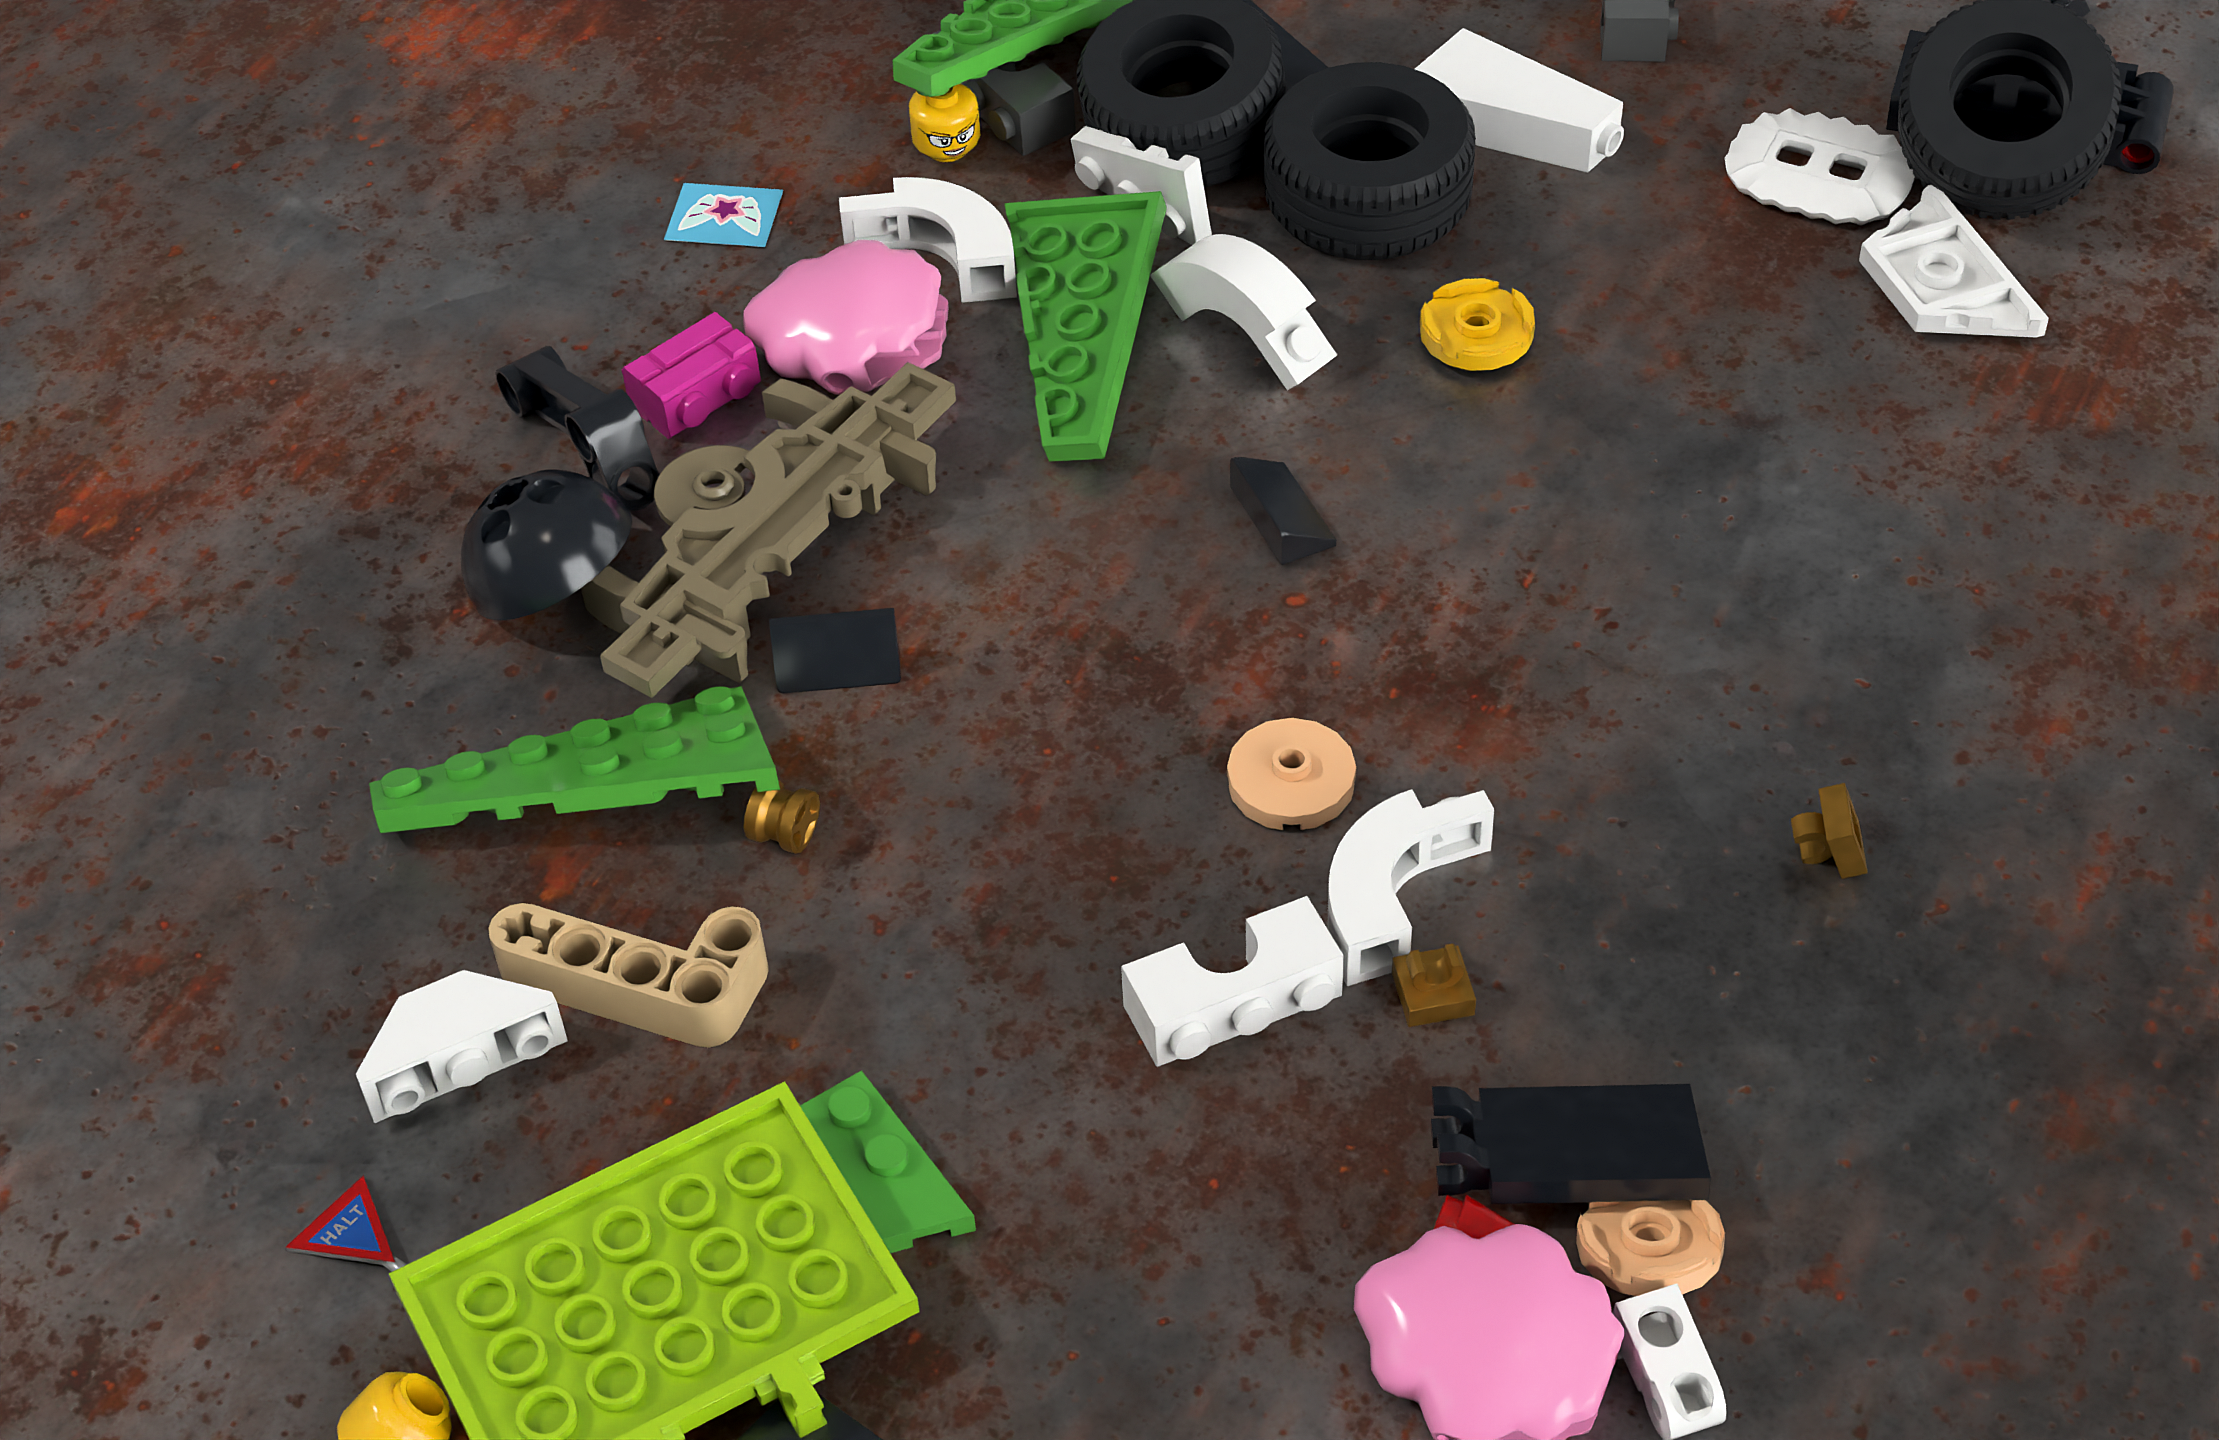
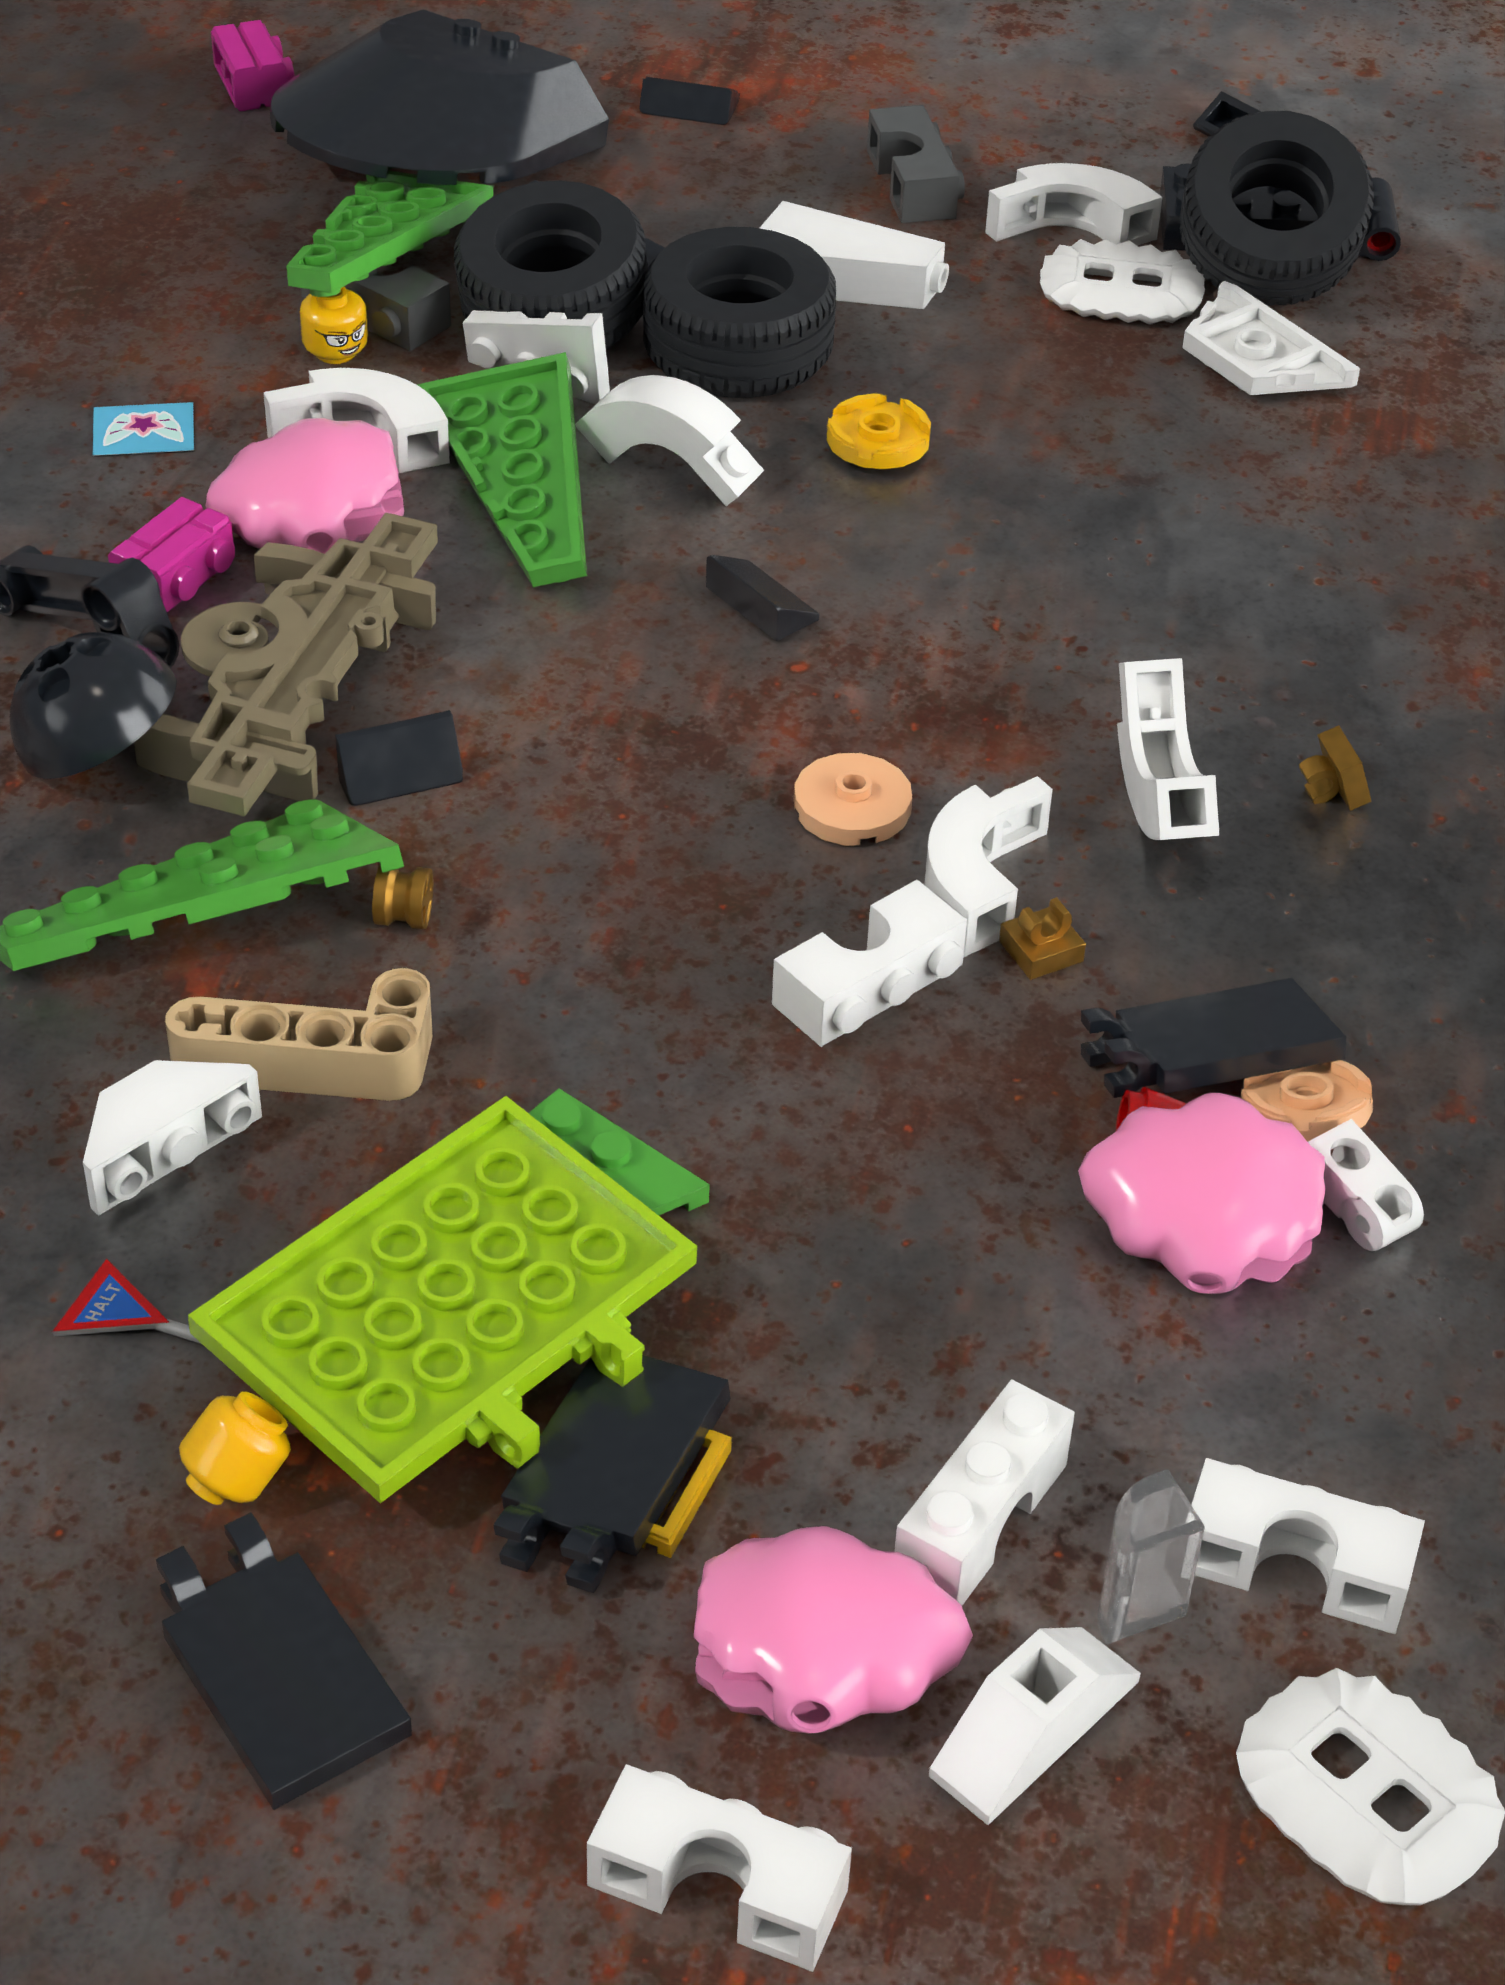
camera: 20 degrees left, 5 degrees down
none -> white arch [985,163,1162,246]
none -> white arch [1117,658,1219,840]

